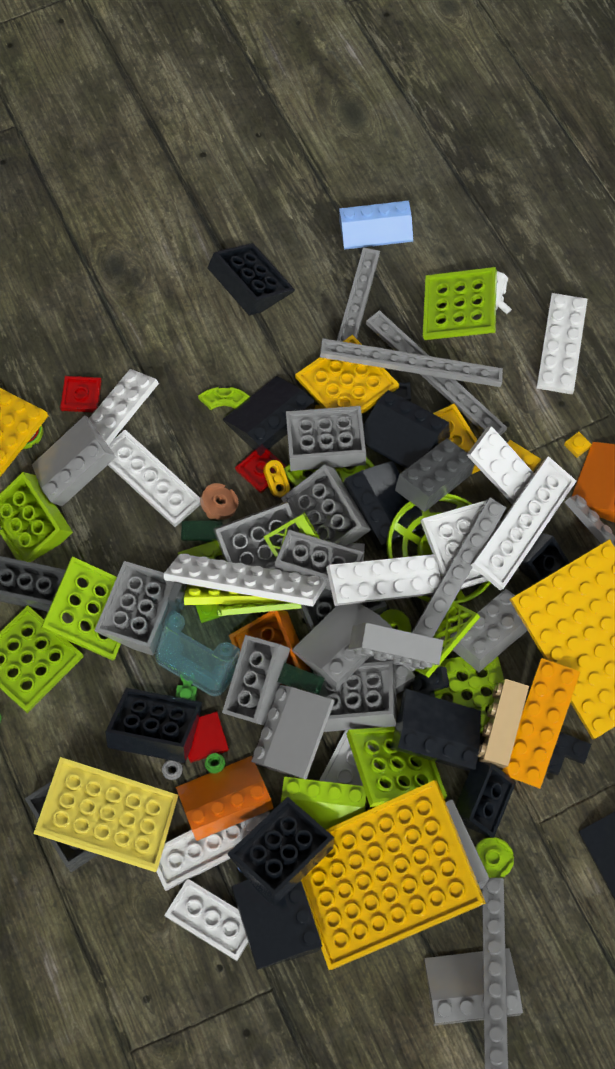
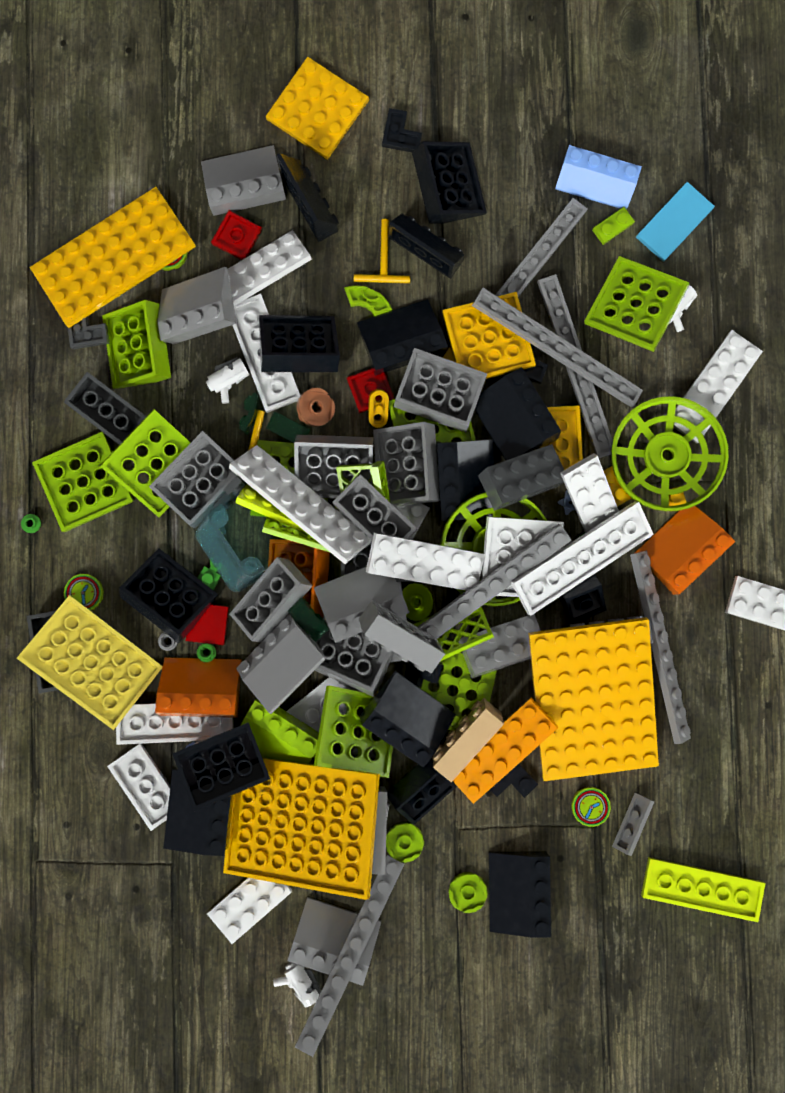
camera: 20 degrees right, 20 degrees up
none -> tile [64,574,104,611]
none -> light grey slope [201,145,286,216]
none -> white piece [206,358,250,404]
none -> white plate [207,878,292,944]
none -> clear green slope [238,392,260,435]
none -> yellow bar [248,410,265,451]
none -> black slope [259,315,340,372]
none -> yellow plate [266,57,369,160]
none -> white piece [273,962,321,1008]
none -> black slope [277,153,339,243]
none -> yellow bar [354,274,410,283]
none -> yellow bar [380,219,389,275]
none -> black plate [382,108,422,152]
none -> black slope [389,213,464,279]
none -> lime tile [448,872,488,913]
none -> sand blue plate [558,490,576,515]
none -> lime plate [592,207,635,245]
none -> lime dish [611,396,729,511]
none -> medium azure tile [636,182,715,262]

